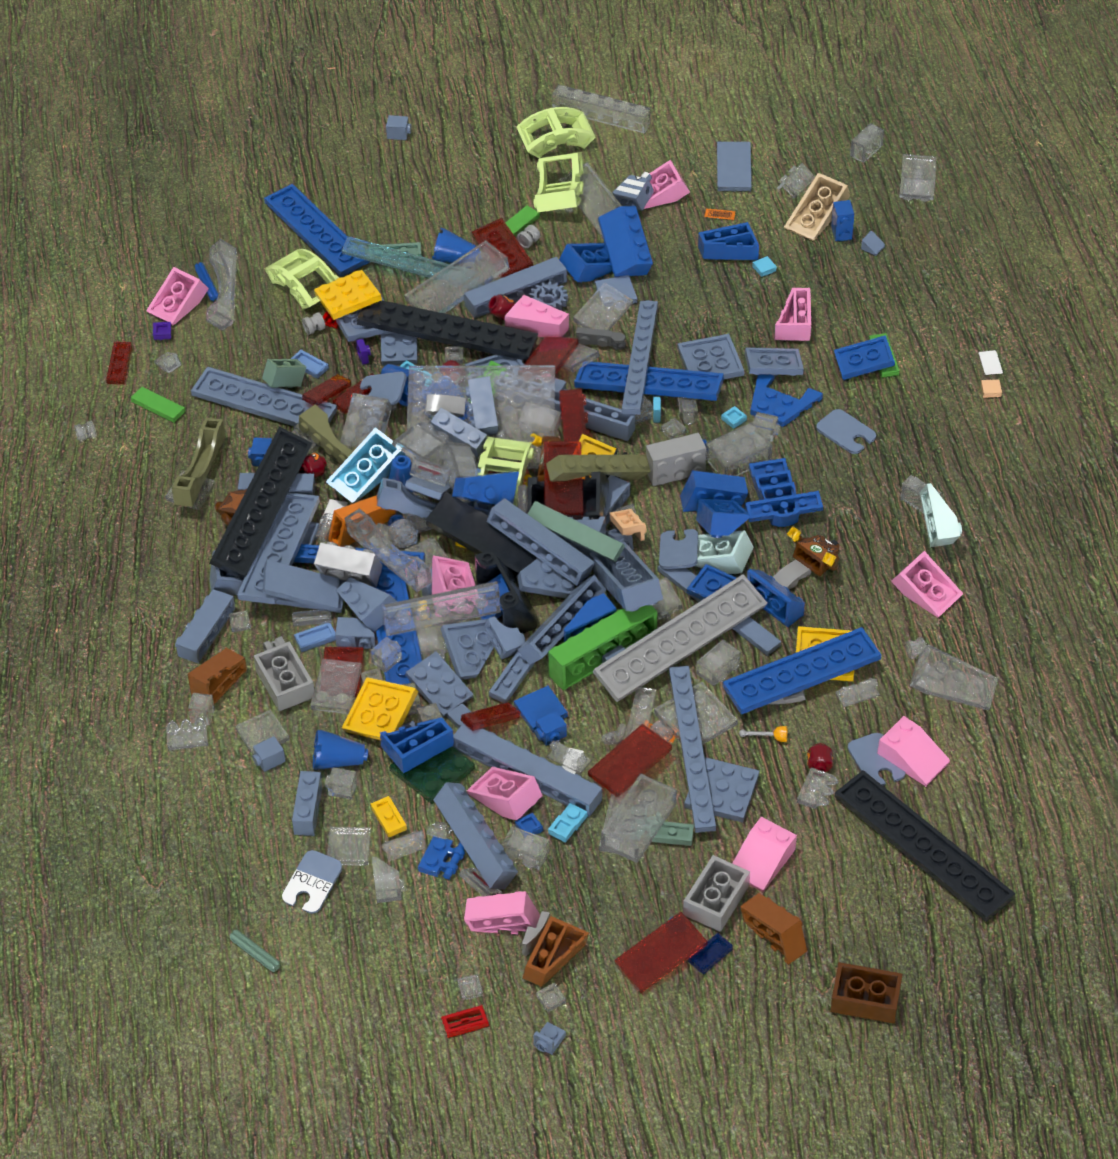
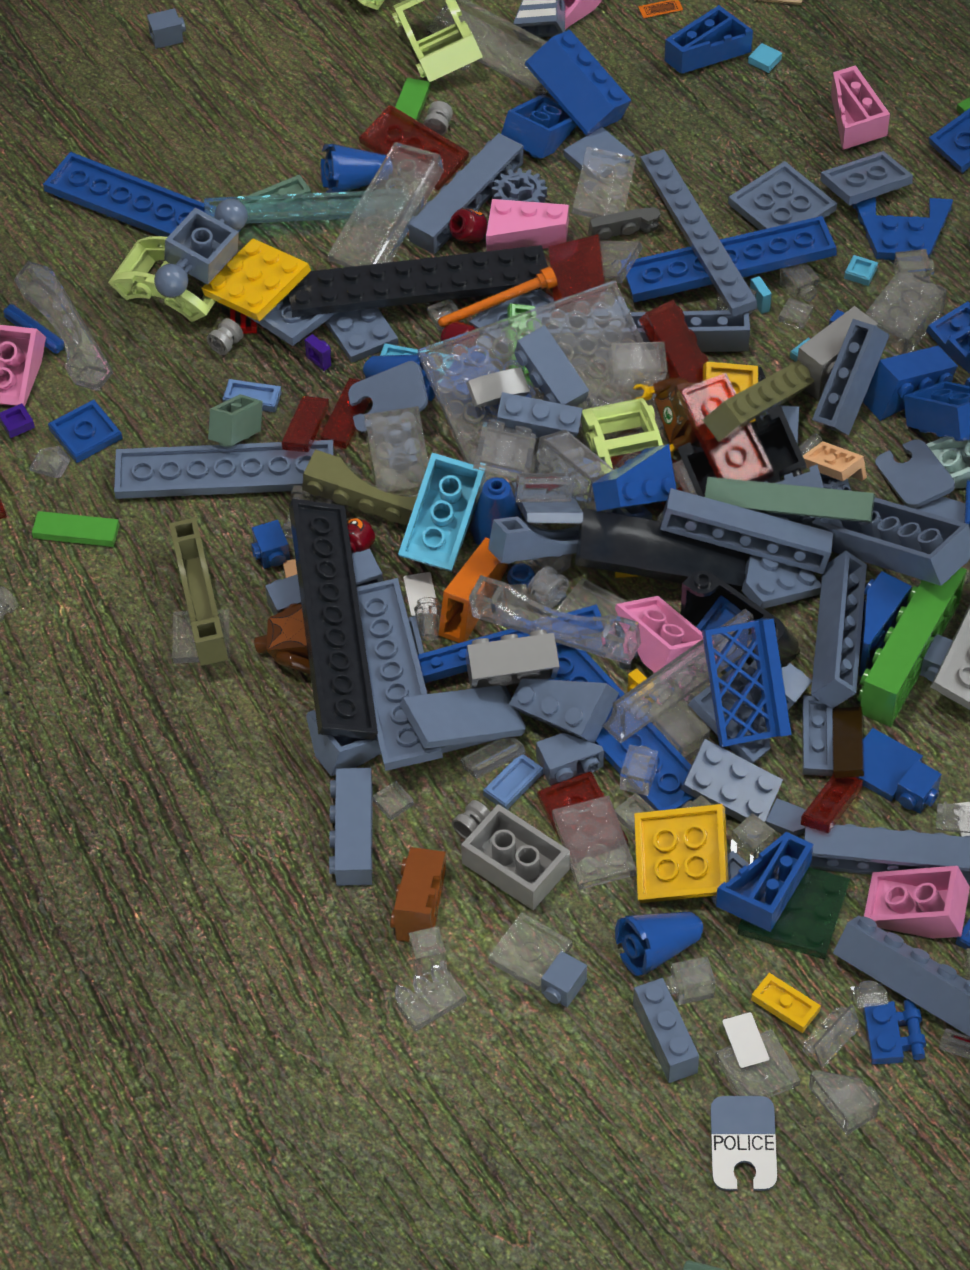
camera: 25 degrees left, 5 degrees up
none -> blue tile [48,400,123,463]
none -> sand blue brick [154,198,248,298]
none -> orange piece [438,266,558,327]
none -> blue fence [702,618,792,747]
none -> white sticker [722,1012,769,1068]
none -> sand blue brick [812,319,889,435]
none -> dark brown tile [833,706,864,778]

